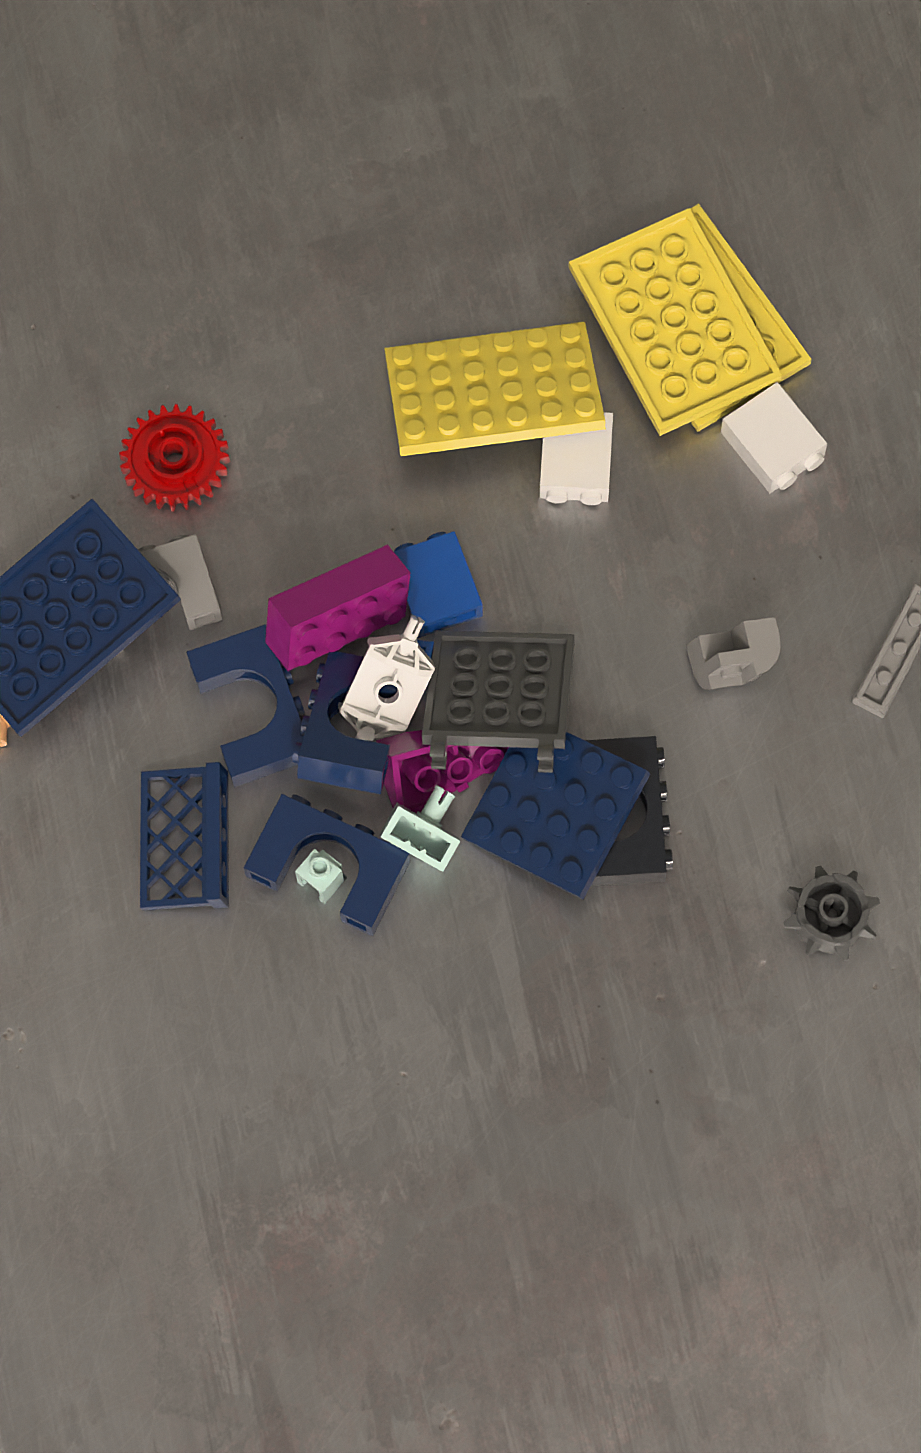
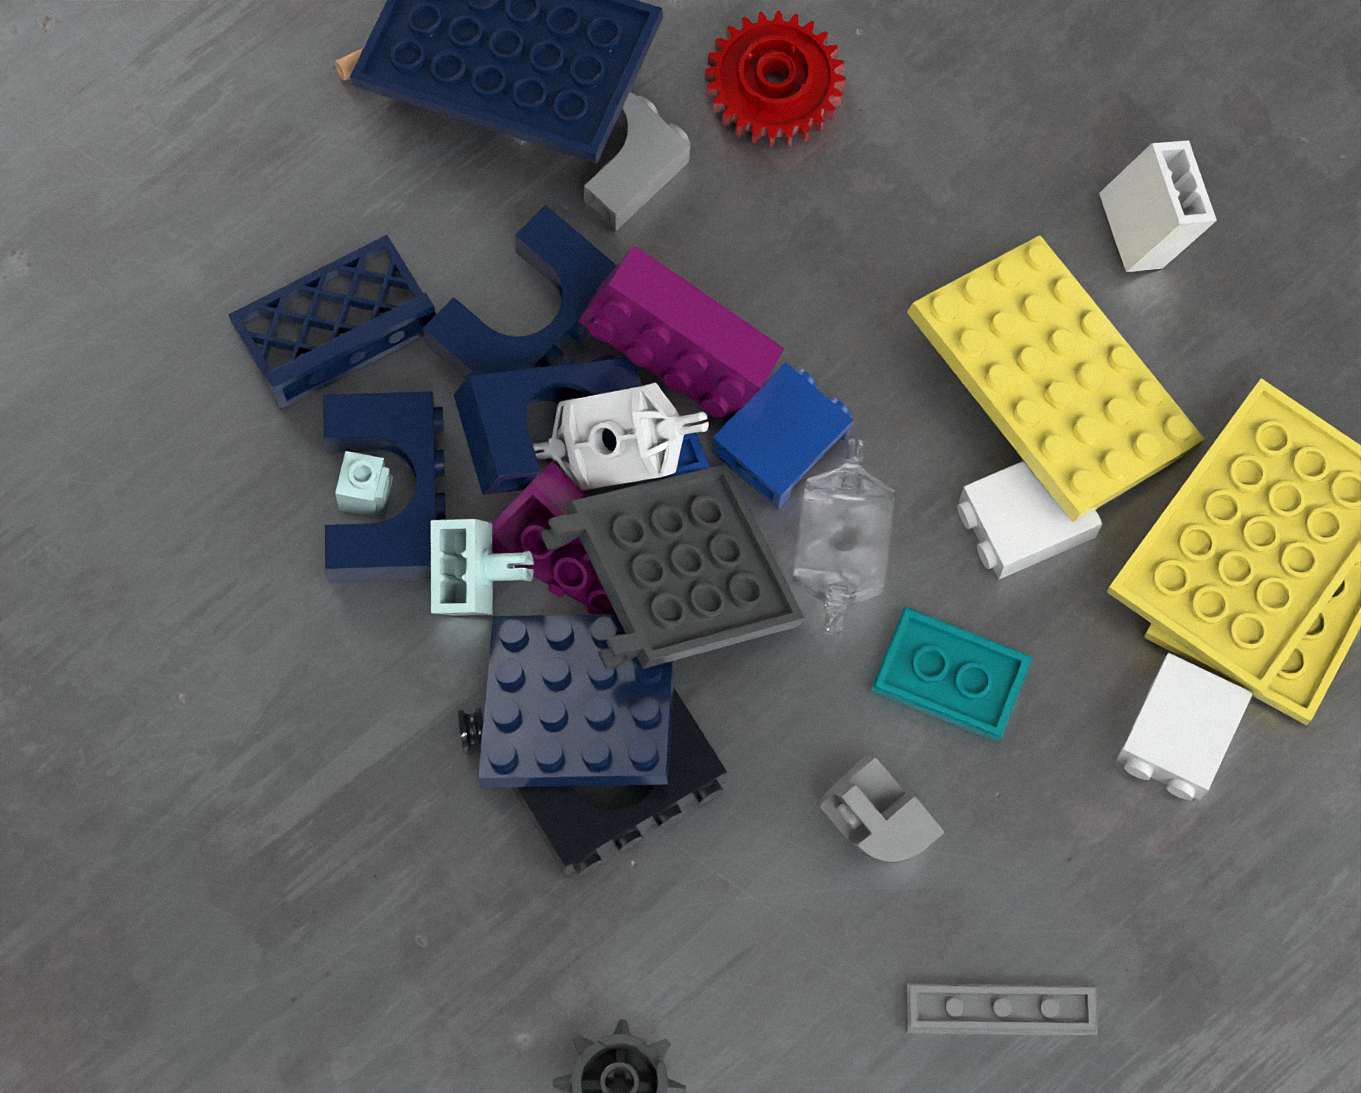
camera: 55 degrees right, 0 degrees up
none -> black bush [458,707,483,751]
none -> clear plate [793,439,897,635]
none -> teal tile [870,606,1033,743]
none -> white brick [1099,140,1217,272]

